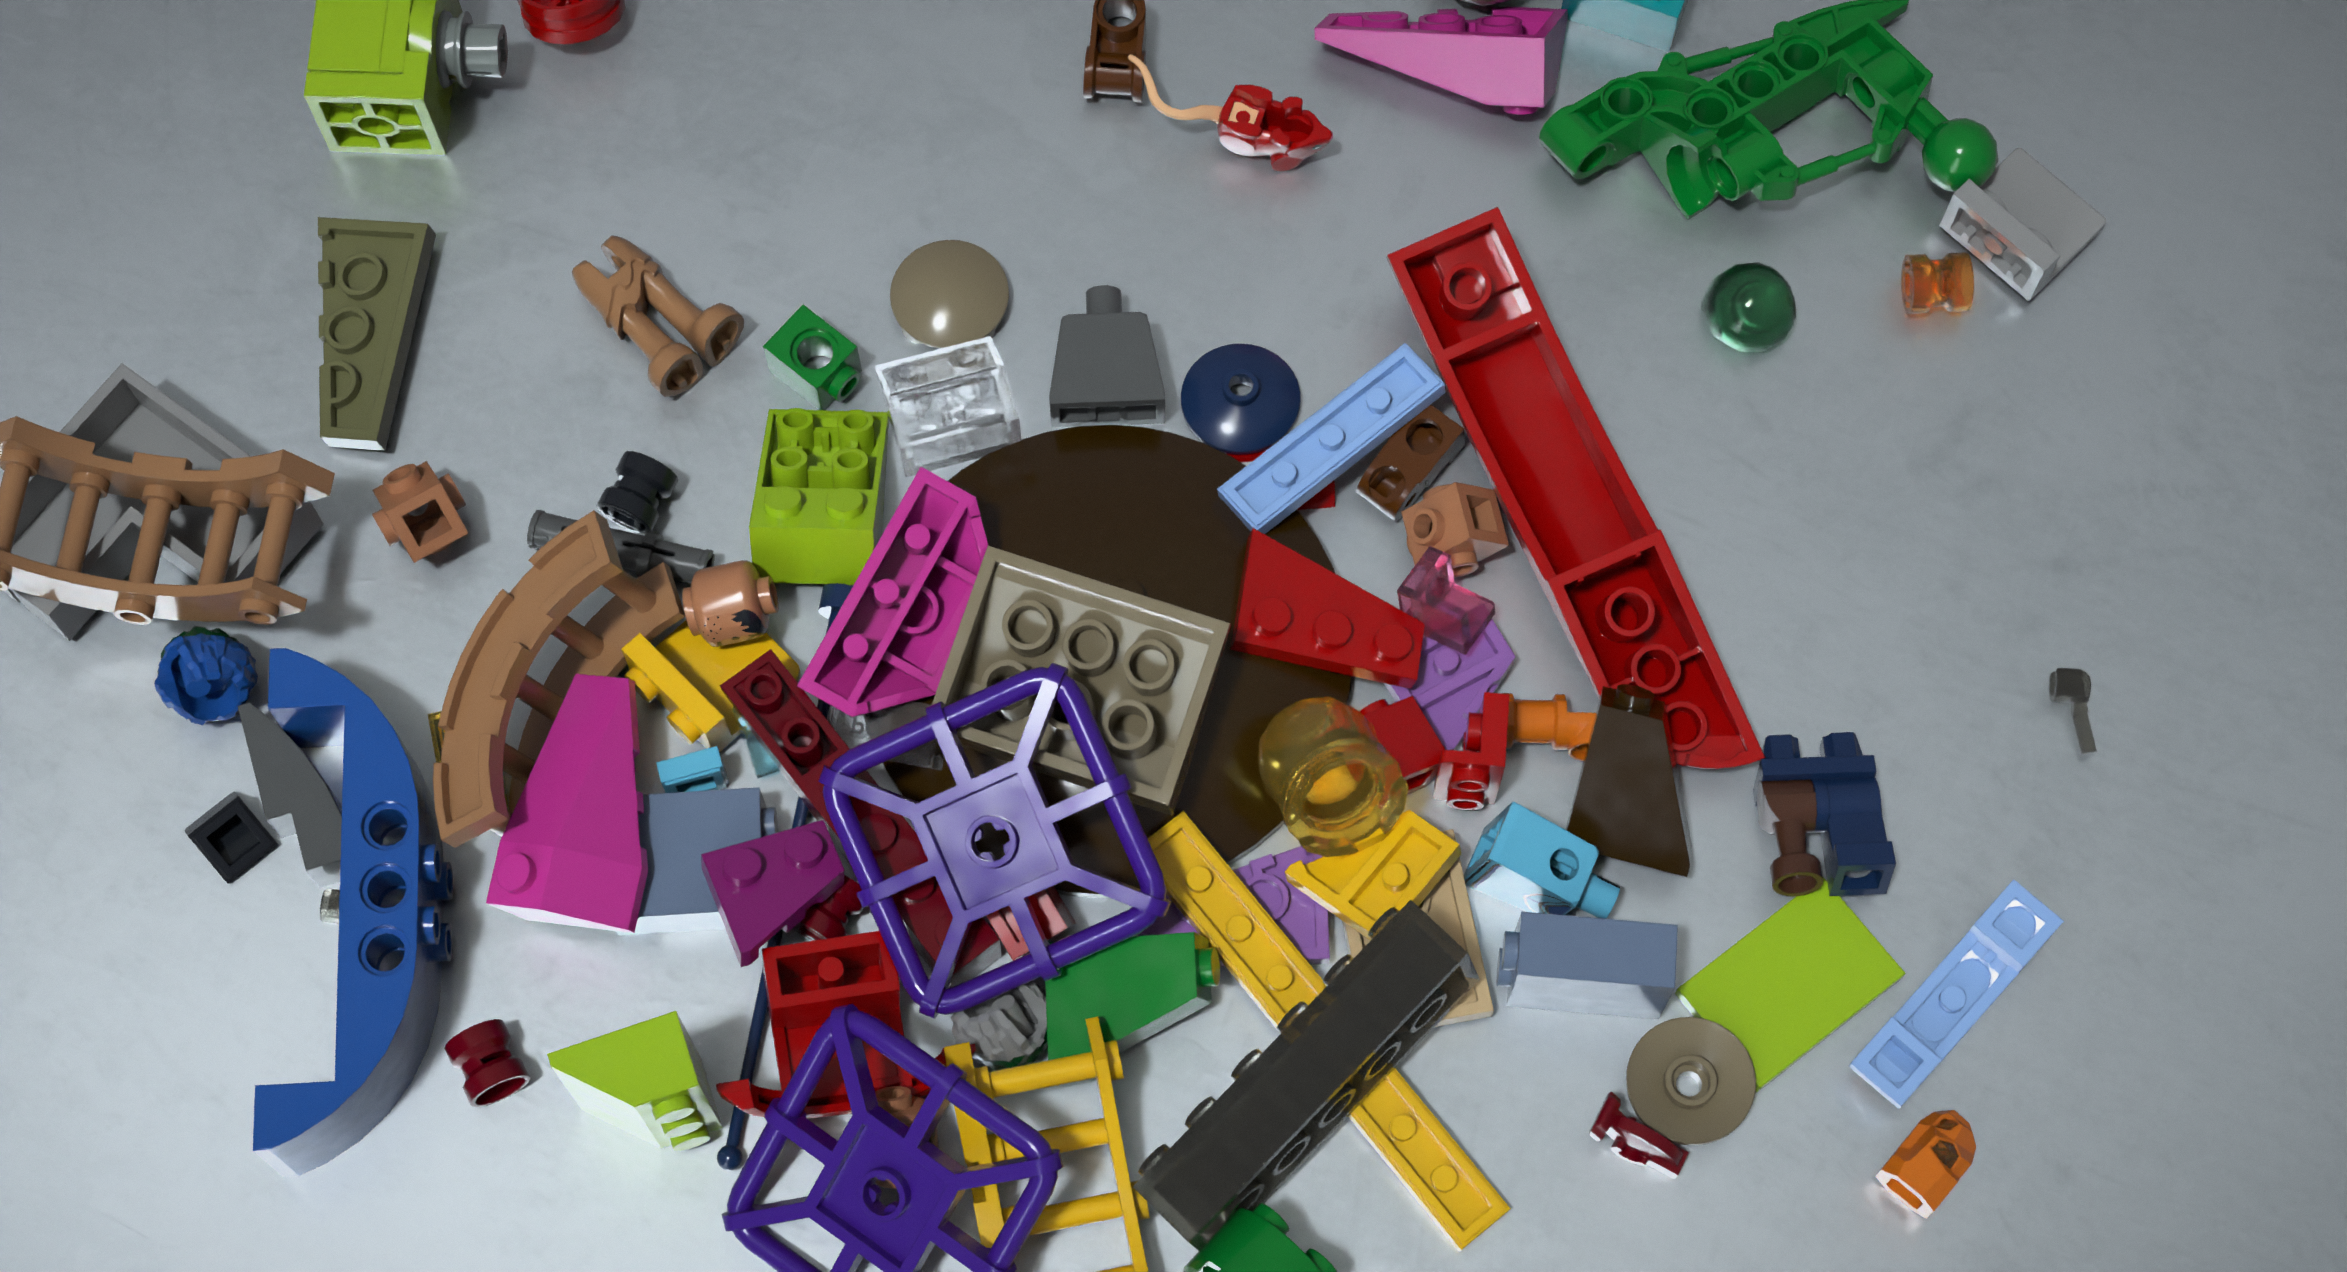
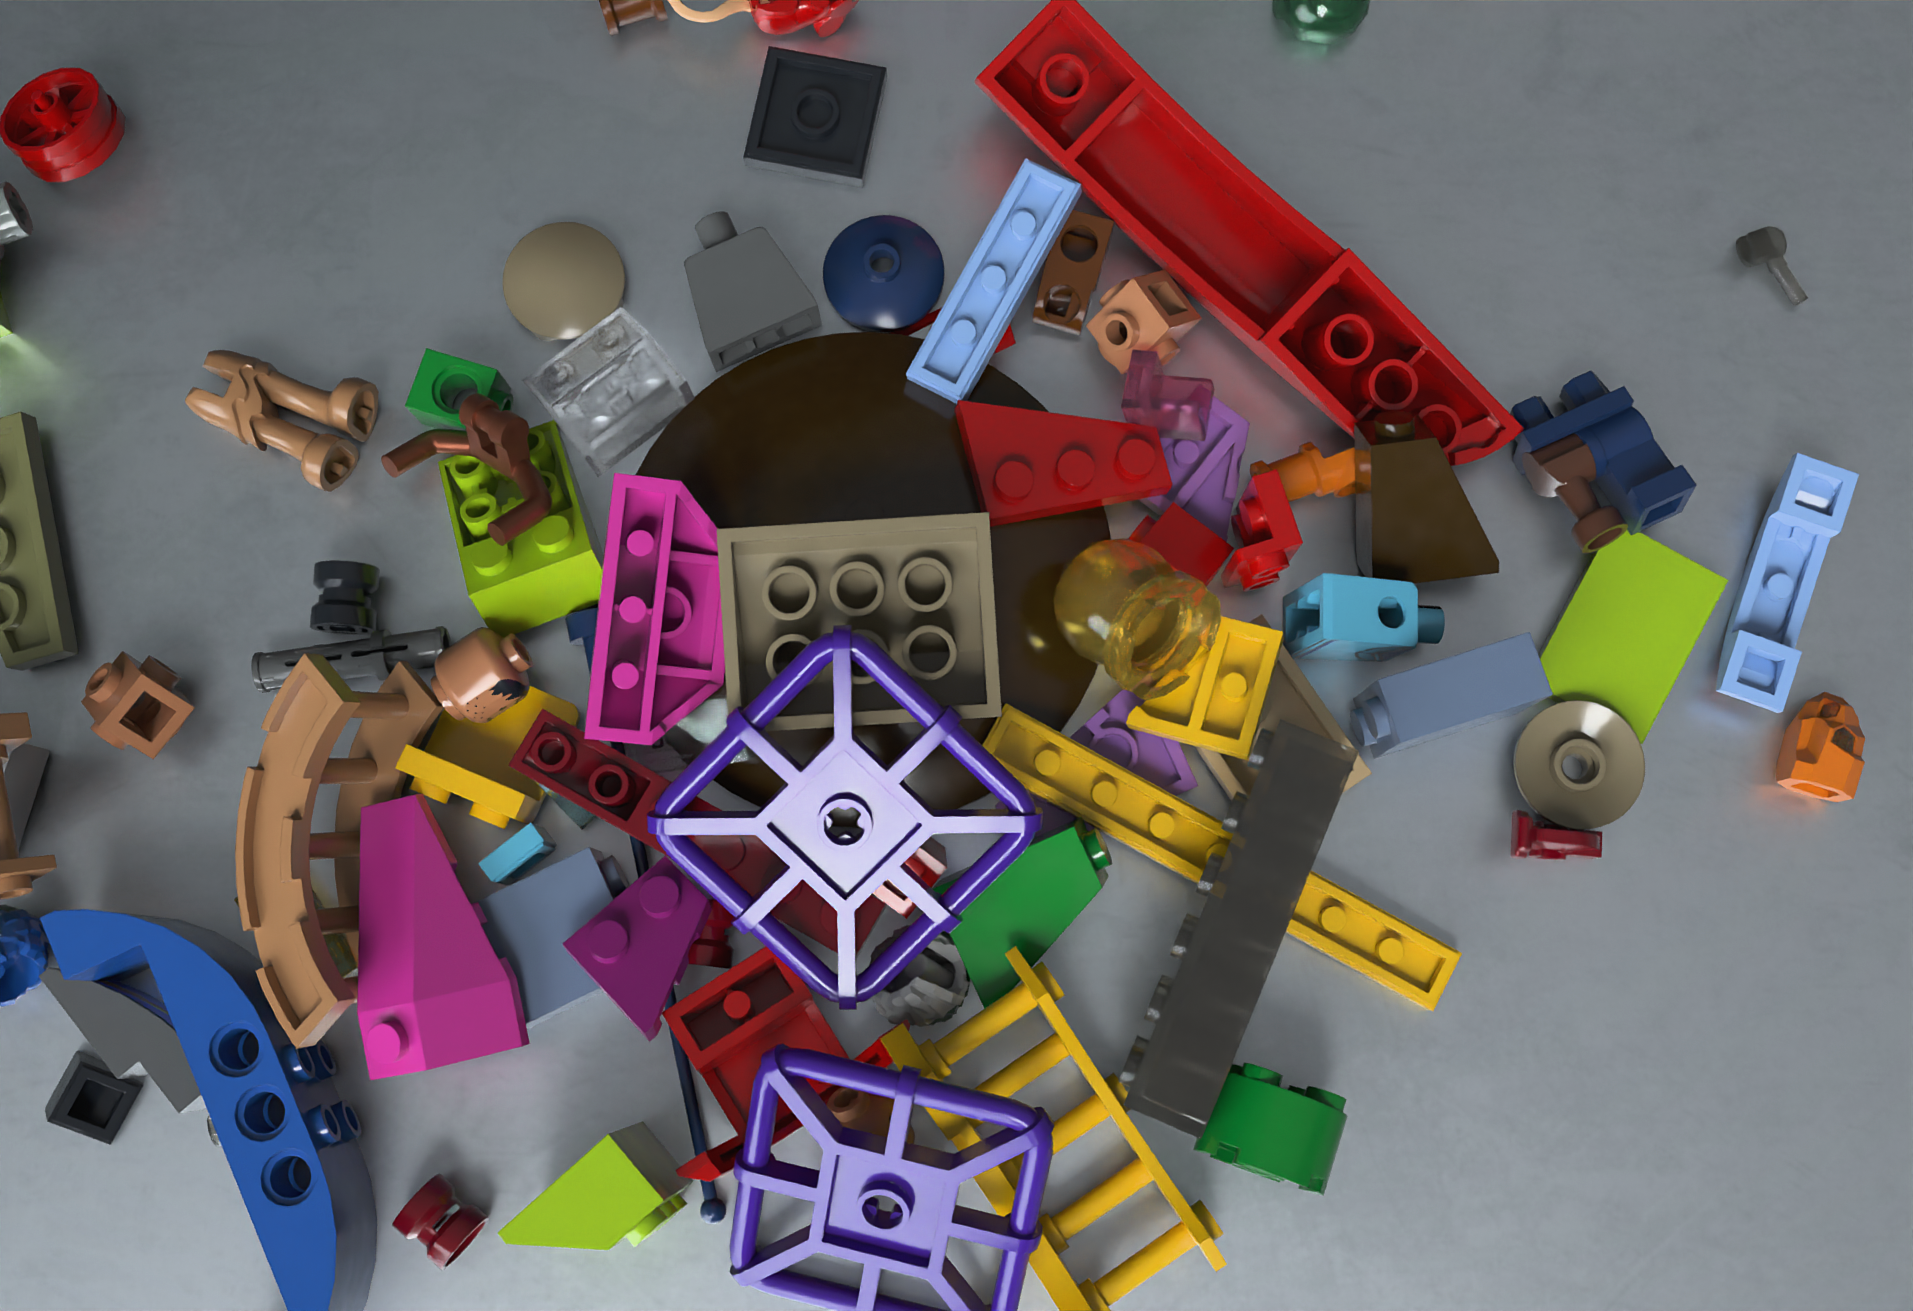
camera: 20 degrees left, 10 degrees up
none -> copper piece [381,393,552,546]
none -> black tile [743,46,887,188]

